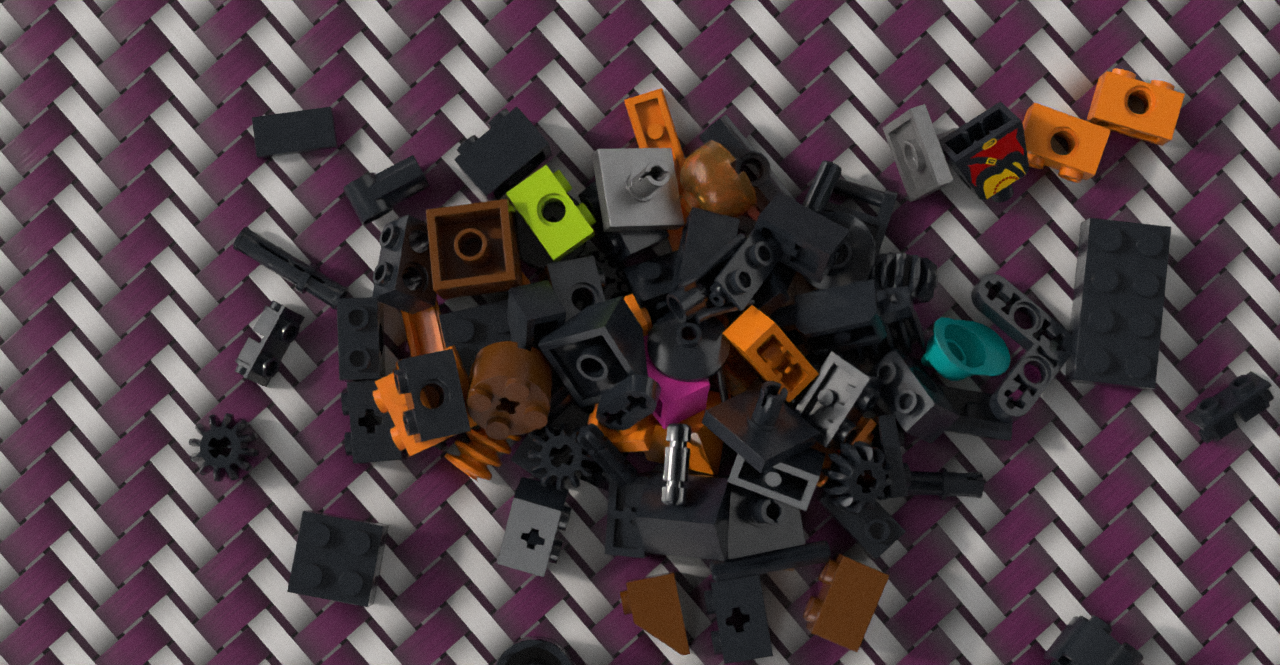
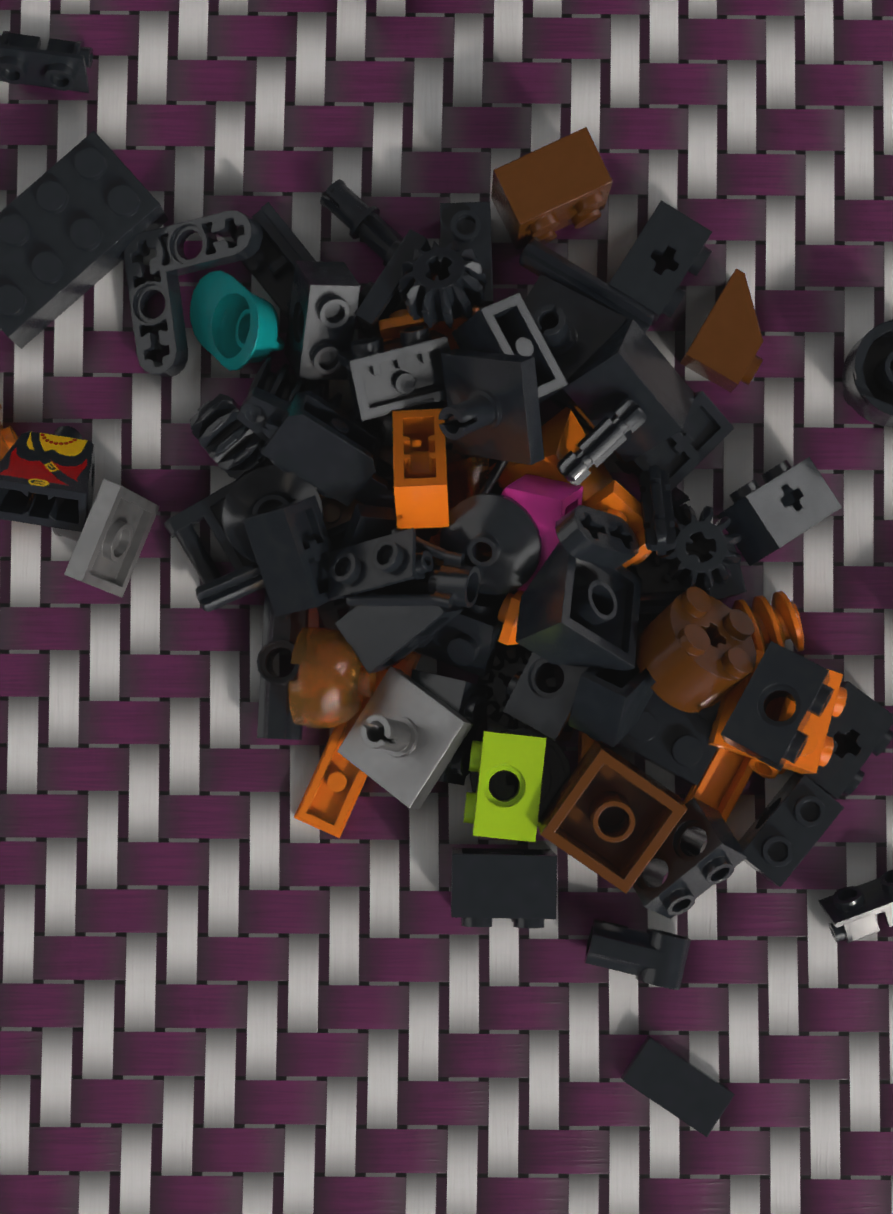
camera: 145 degrees left, 0 degrees up
black pin [233,227,349,310] -> none

